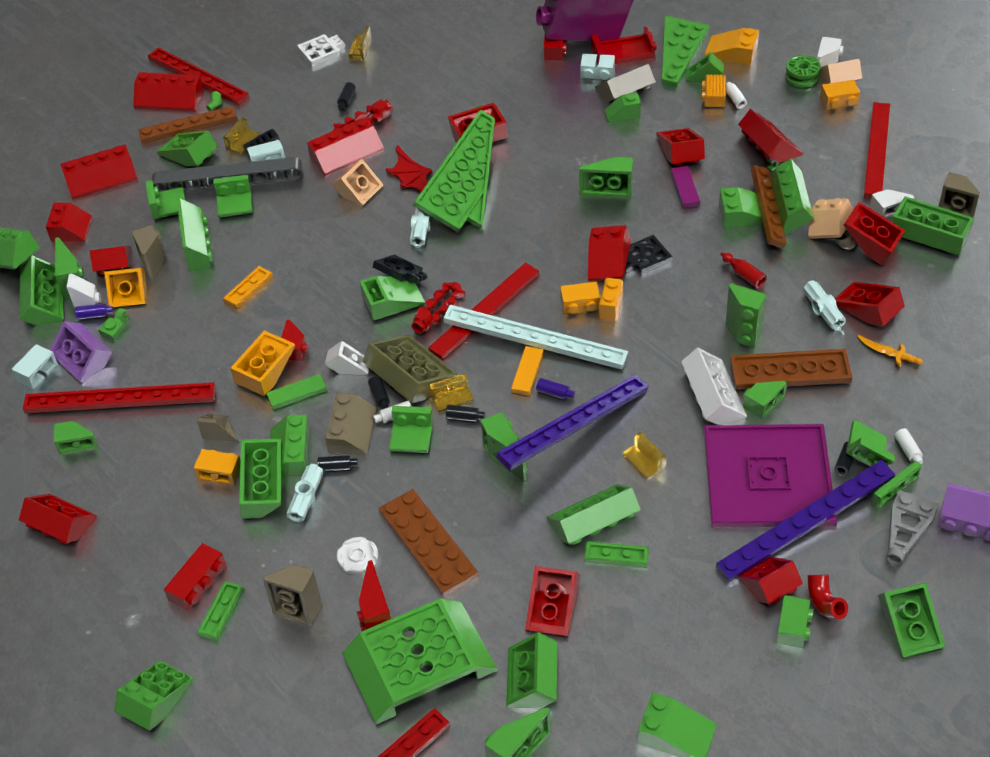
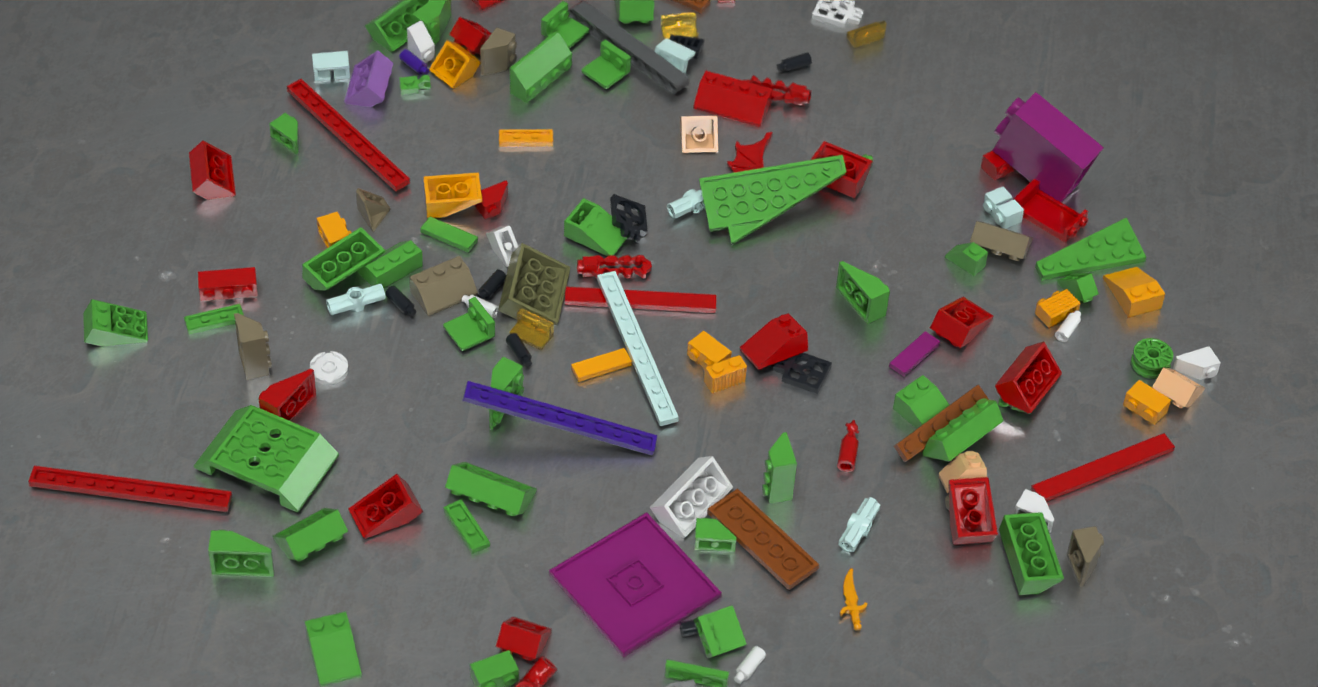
camera: 45 degrees right, 0 degrees up
dark orange plate [379,489,479,597] -> none
dark purple cylinder [536,378,575,400] -> none
clear yellow panel [623,431,666,480] -> none
dark purple plate [716,460,895,583] -> none
red slope [835,282,905,326] -> none

